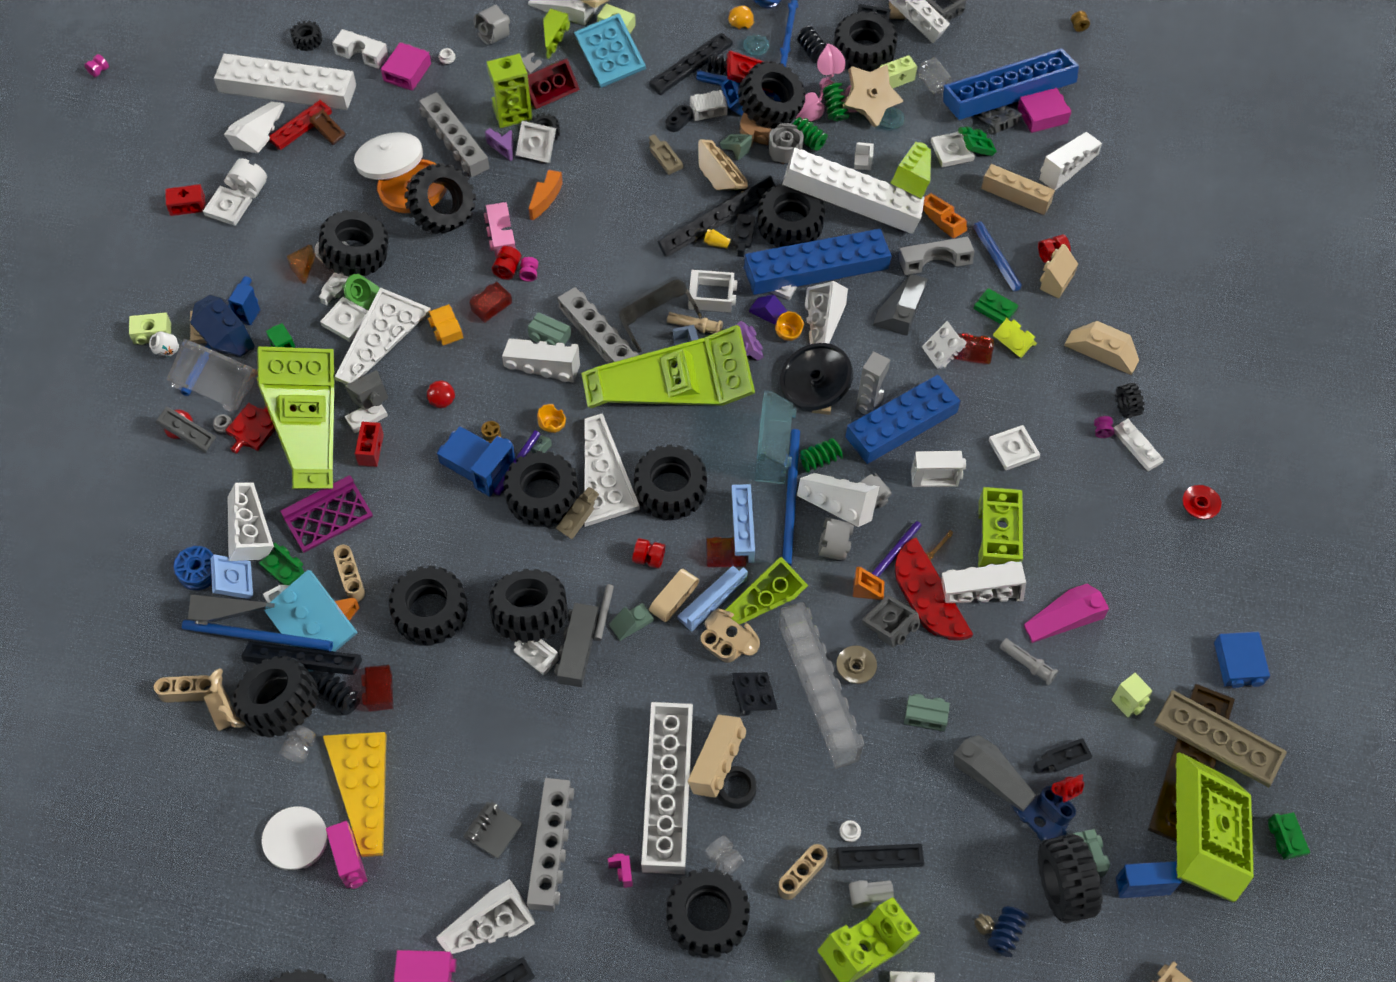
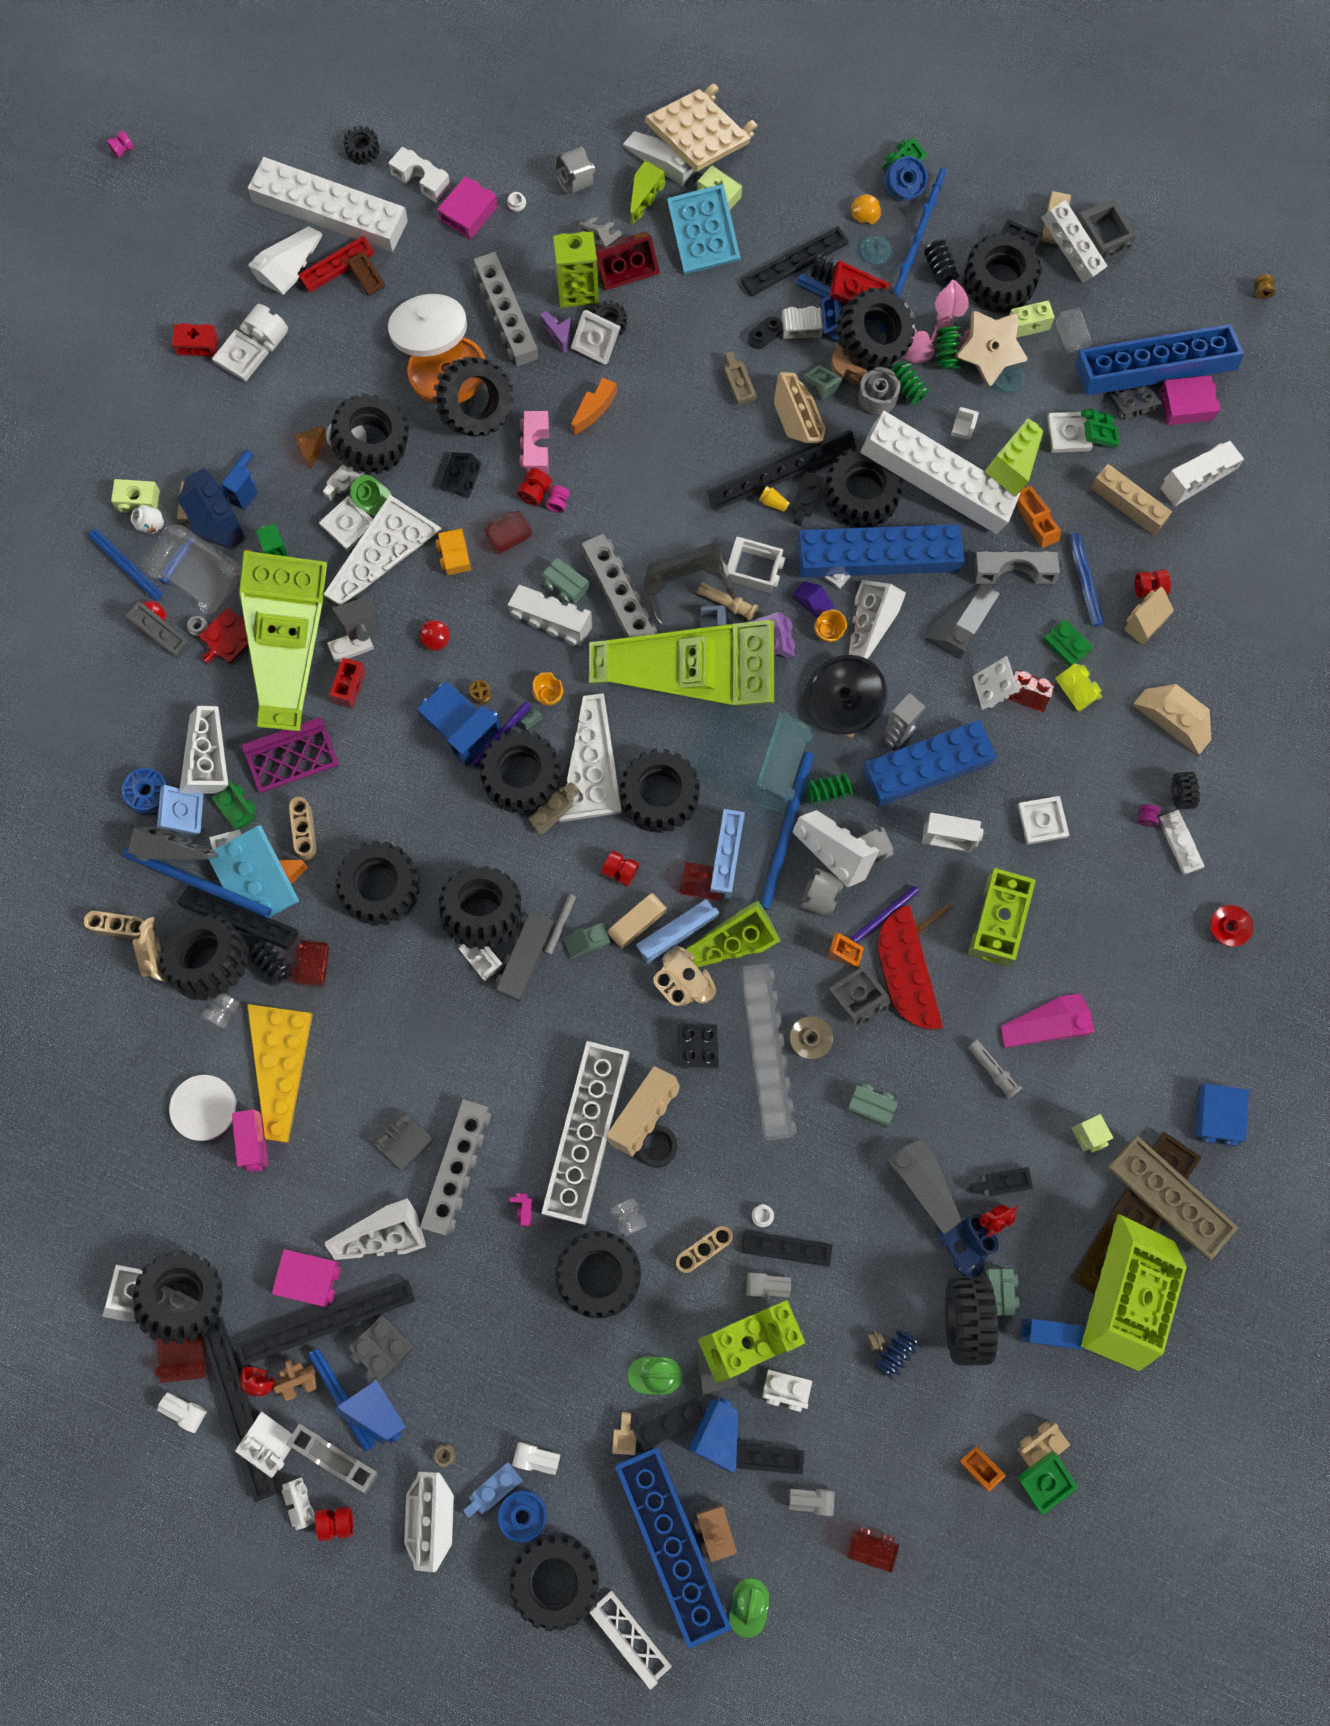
camera: 10 degrees right, 15 degrees up
white wedge [941,561,1026,603] -> none
green bracket [1268,812,1310,860] -> none
none -> blue axle [89,529,163,601]
none -> black bracket [440,452,481,498]

